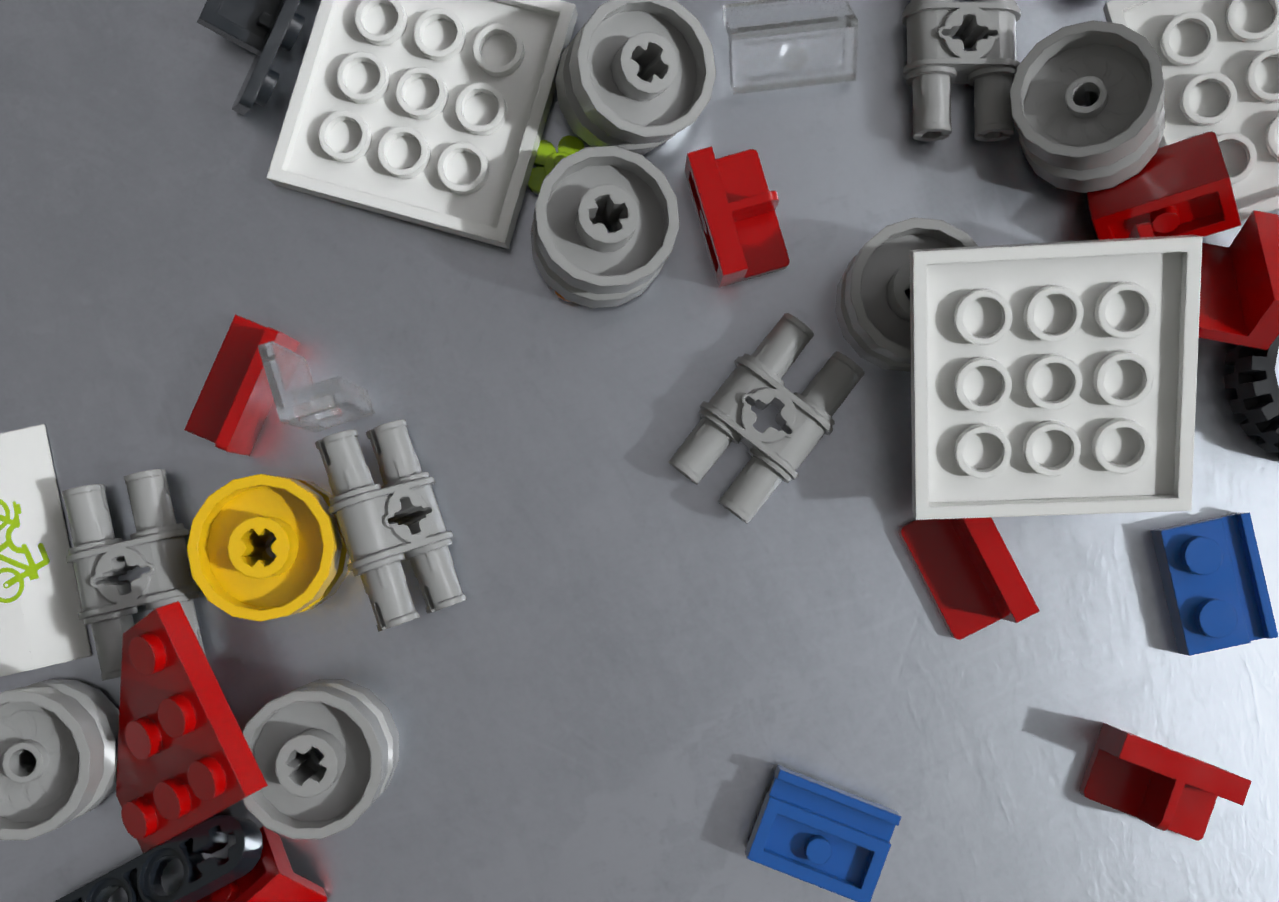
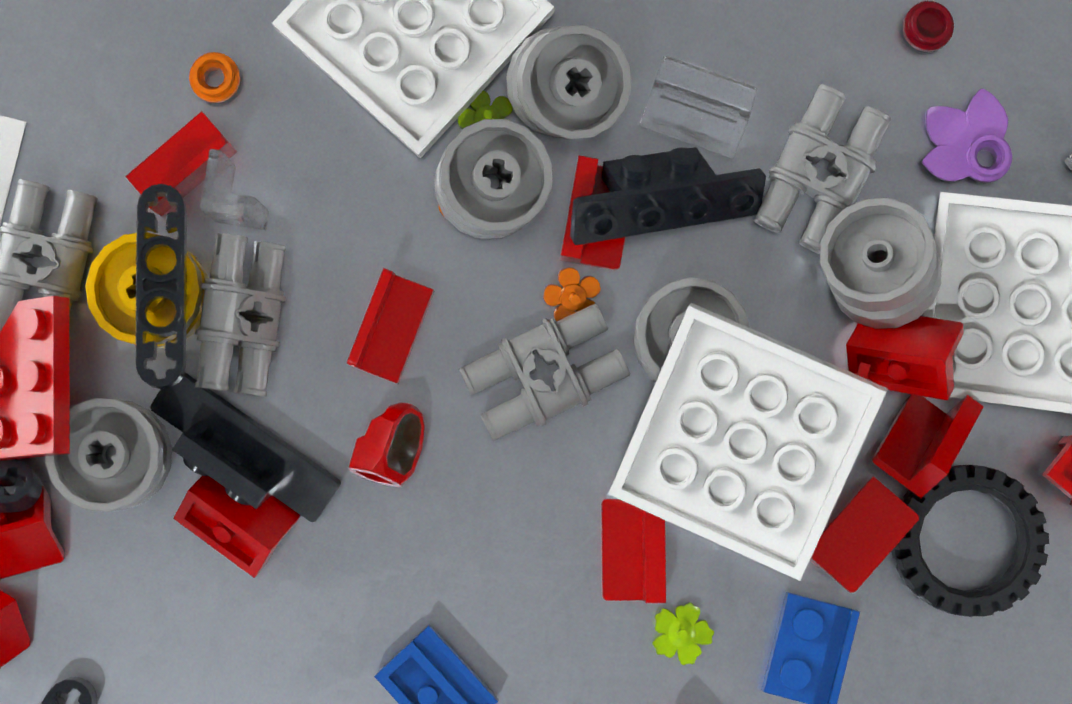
camera: 30 degrees right, 0 degrees up
none -> black beam [135,184,187,389]
none -> black bracket [150,372,341,522]
none -> red panel [173,475,300,578]
none -> orange plate [189,52,240,103]
none -> red panel [347,268,435,384]
none -> red rock [349,402,425,488]
none -> orange plant [543,267,601,321]
none -> black bracket [570,147,766,245]
none -> lime plant [652,602,714,665]
none -> red panel [810,476,919,593]

